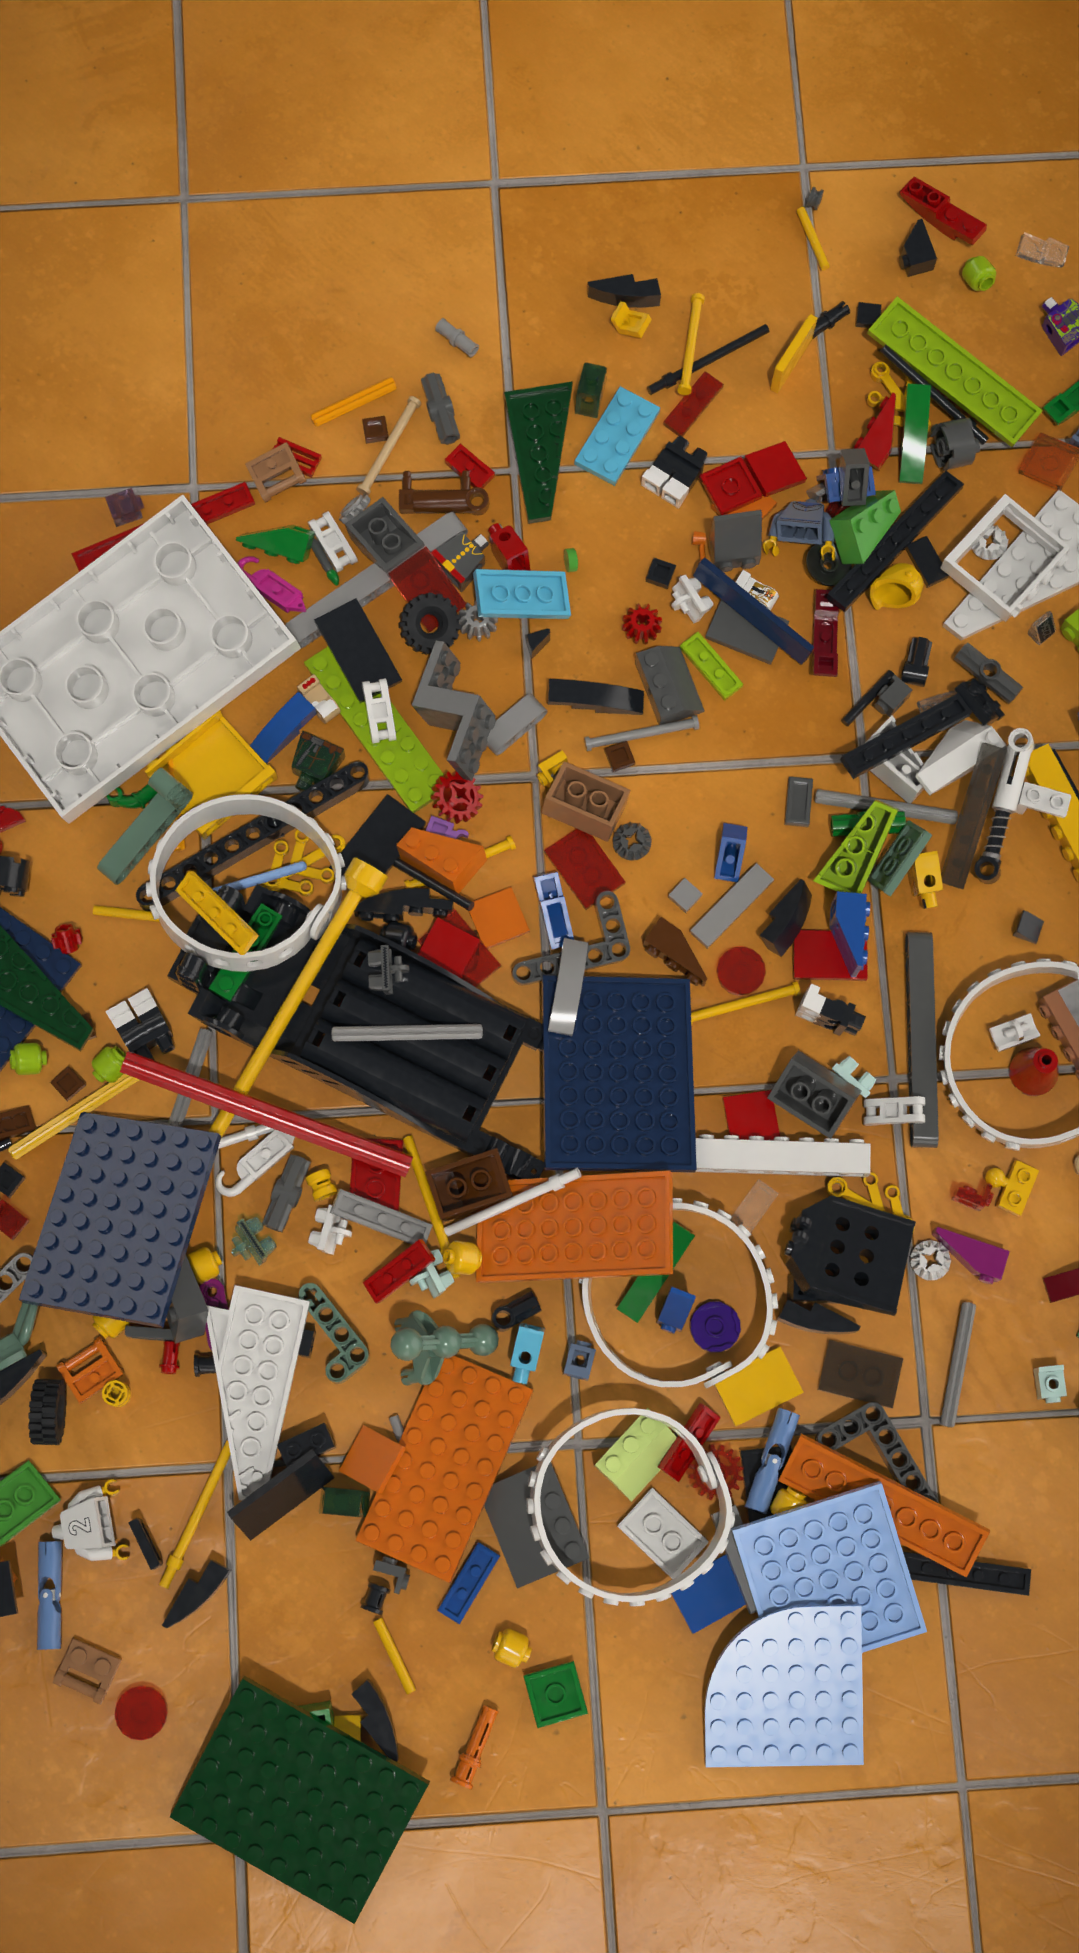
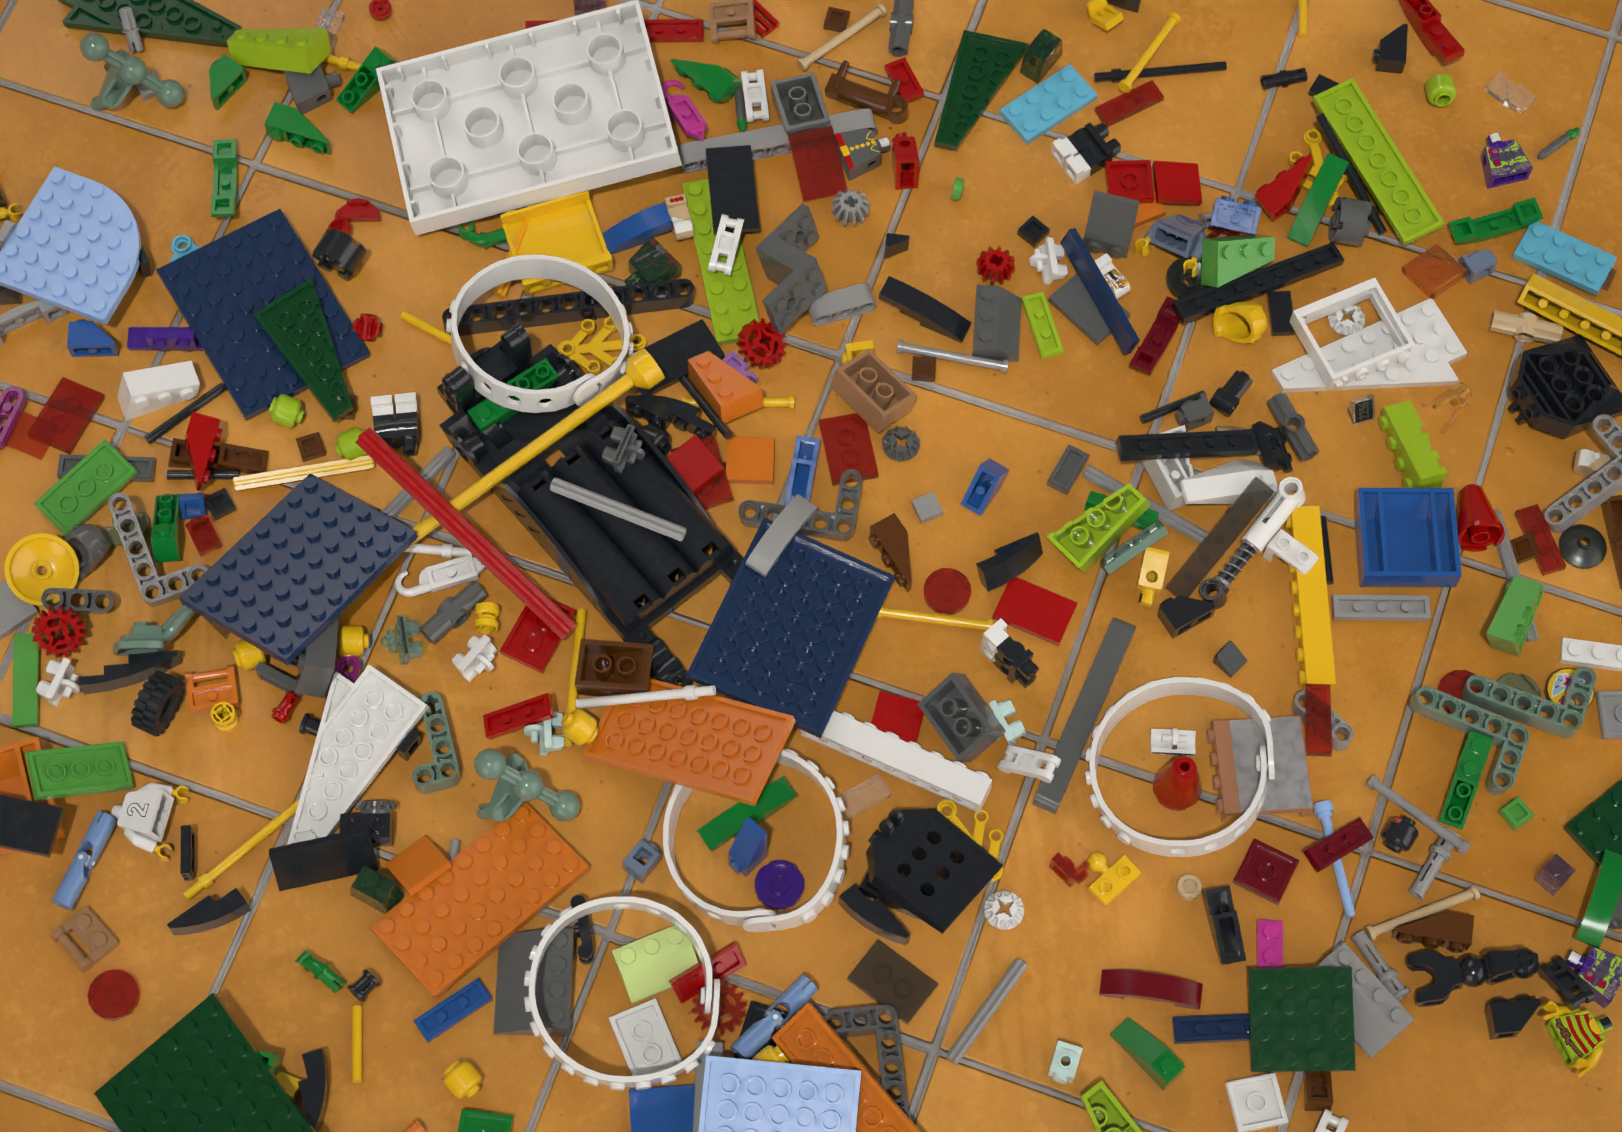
camera: 25 degrees right, 10 degrees down
sand green beam [97,768,193,885] -> none
yellow tile [175,871,259,955] -> none
light blue piece [212,861,307,892] -> none
light grey tile [330,1189,433,1245] -> none
light grey gear [339,494,371,524] -> none
dark grey bracket [373,1556,410,1594] -> none
black tyre [398,593,461,655] -> none
medium azure plate [473,569,571,619] -> none
black piece [491,1291,542,1332] -> none
medium azure torso [510,1323,545,1384] -> none
light grey tile [690,863,774,949] -> none
orange hand [692,531,706,561] -> none
yellow tile [714,1346,804,1427] -> none
yellow tile [770,314,818,394] -> none
blue slope [829,891,870,977] -> none
dark grey slope [839,448,870,506] -> none
magenta slope [932,1227,1010,1284] -> none
none -> green piece [295,950,345,993]
none -> dark grey gear [356,801,396,814]
none -> black plate [570,895,594,965]
none -> black slope [1157,595,1216,639]

